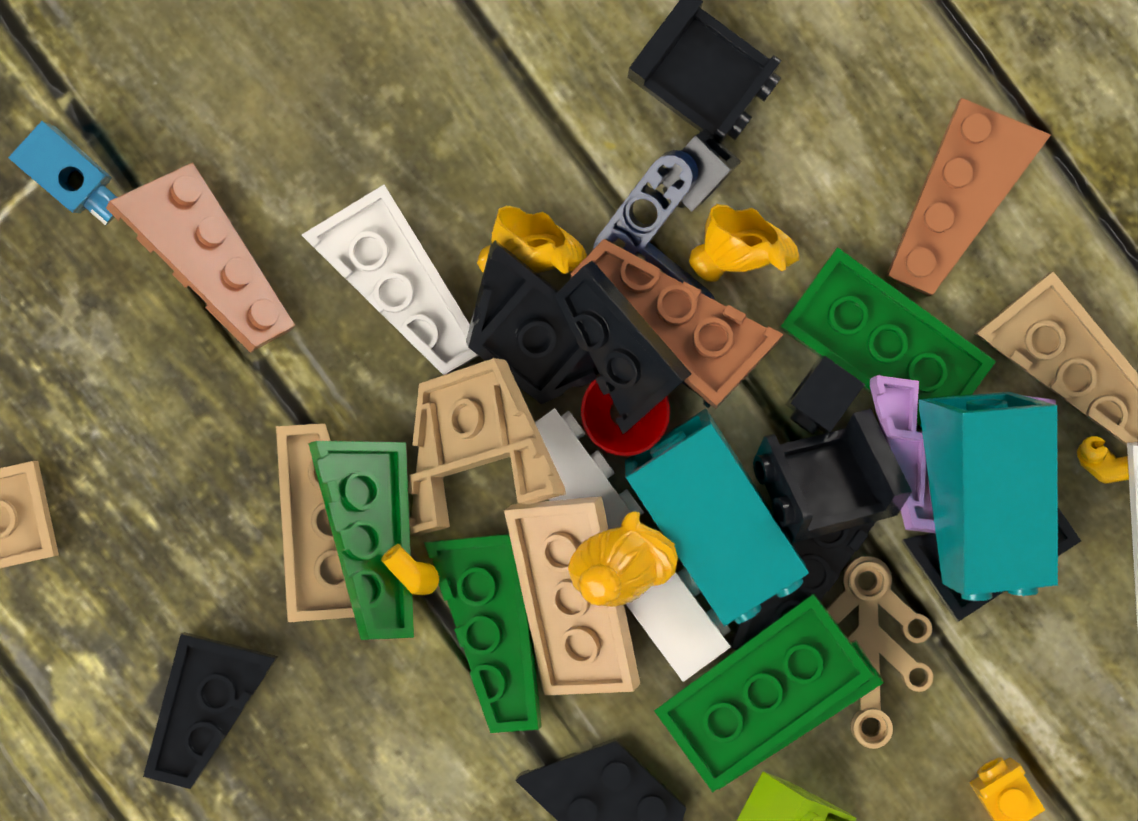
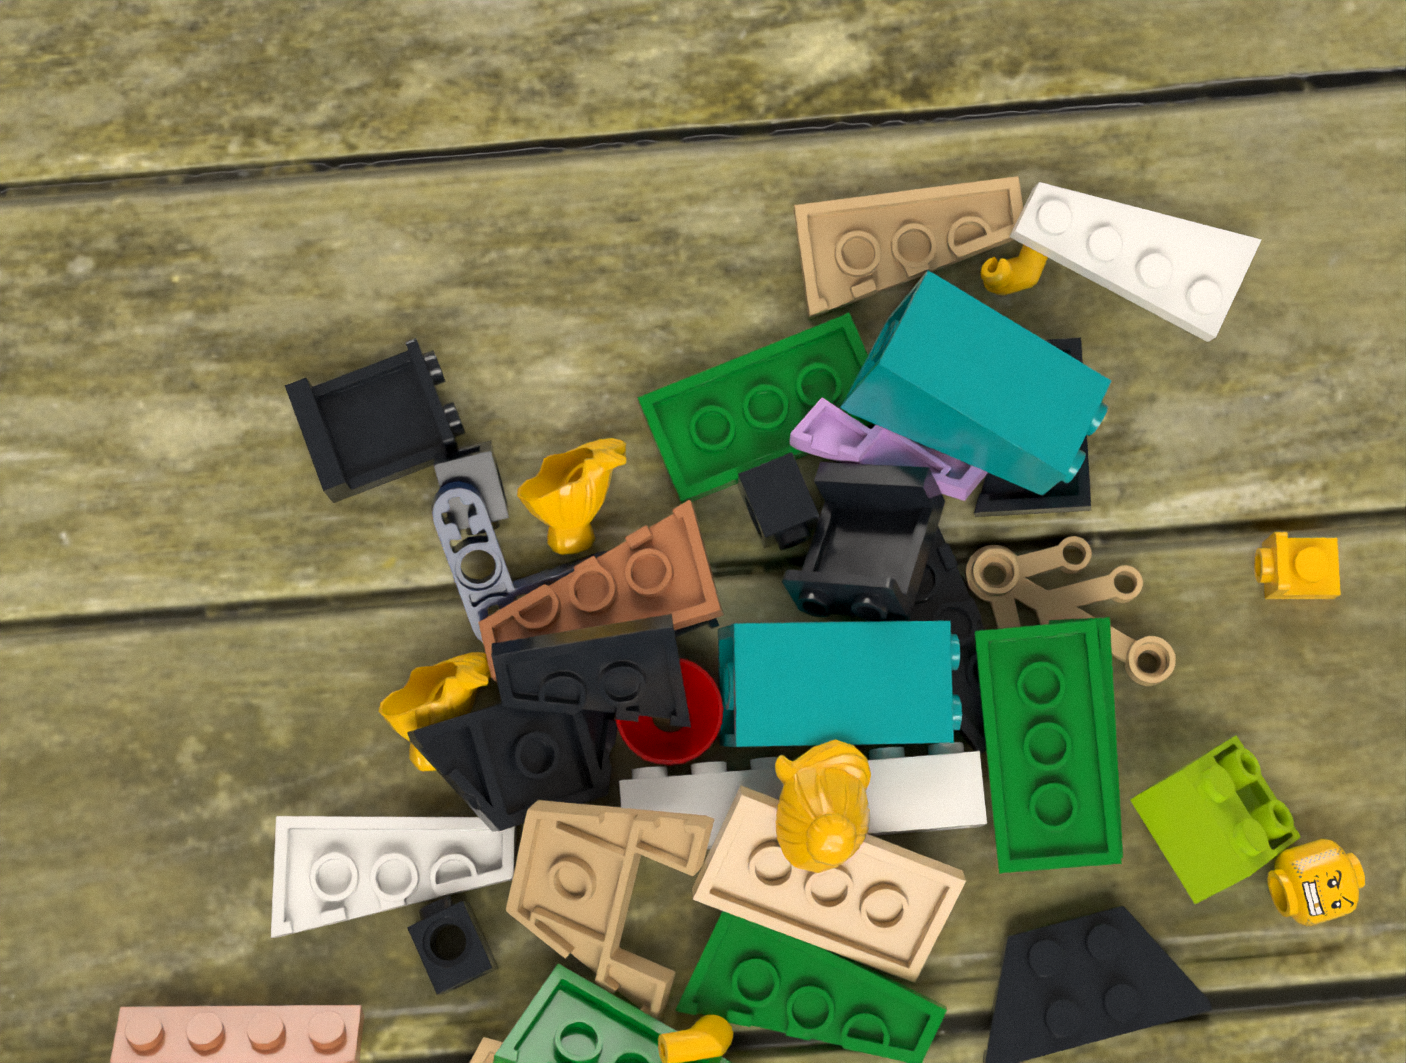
camera: 55 degrees left, 10 degrees down
nougat wing [885,98,1051,296] -> none
none -> black brick [407,896,499,995]

